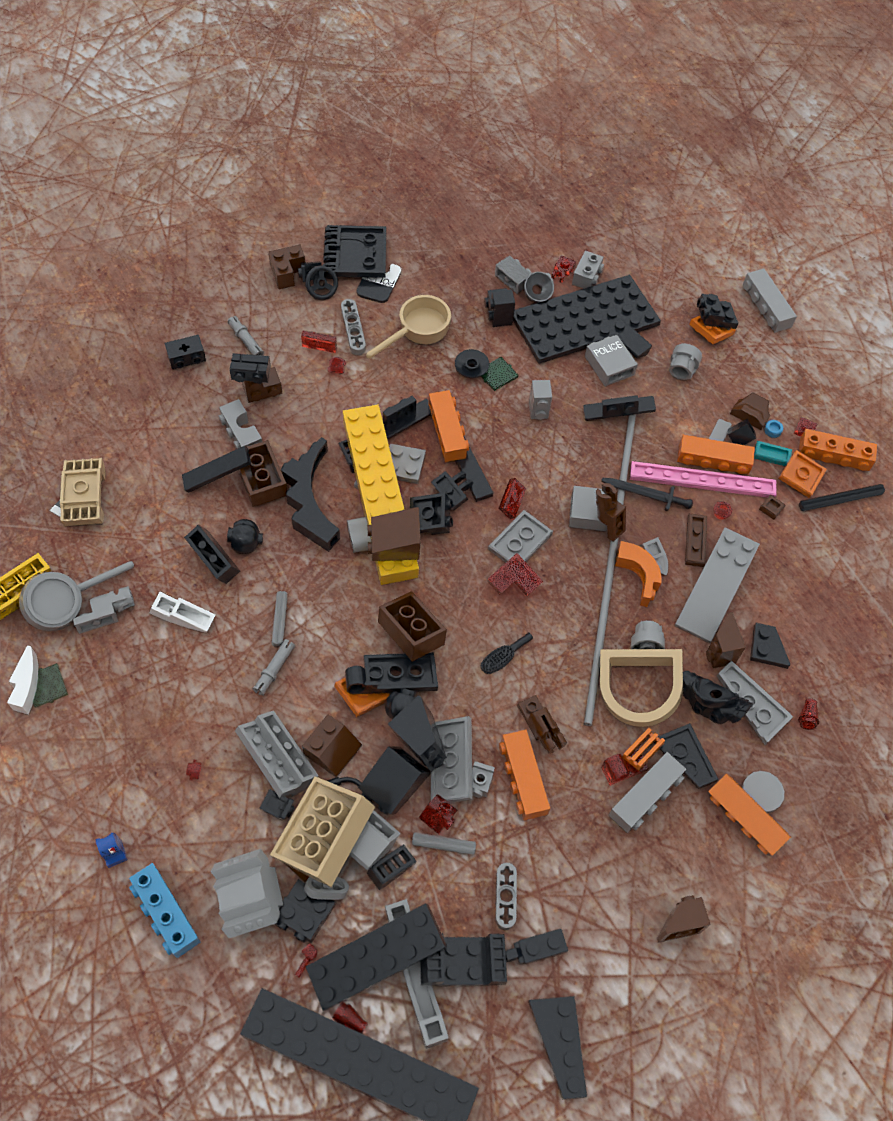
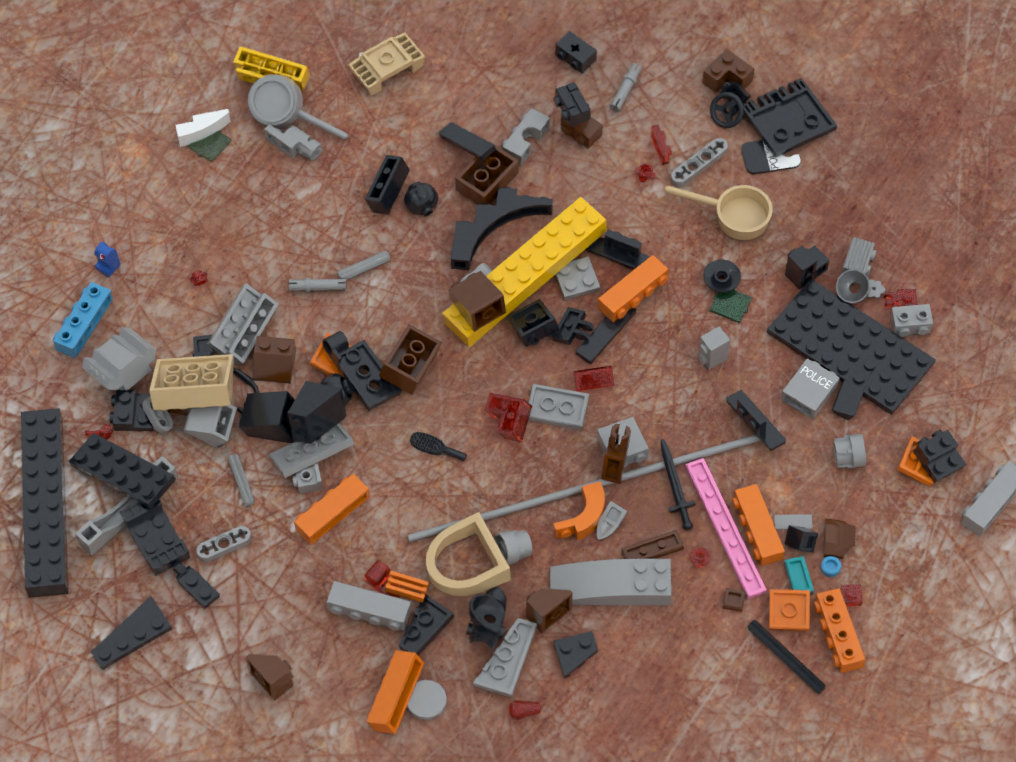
camera: 65 degrees right, 0 degrees up
white slope [149,592,215,633] -> none
clear red cone [332,1001,368,1034] -> none
black slope [367,844,417,890] -> none
clear red brick [419,794,458,834] -> none
reddish brown plate [518,695,567,754] -> none

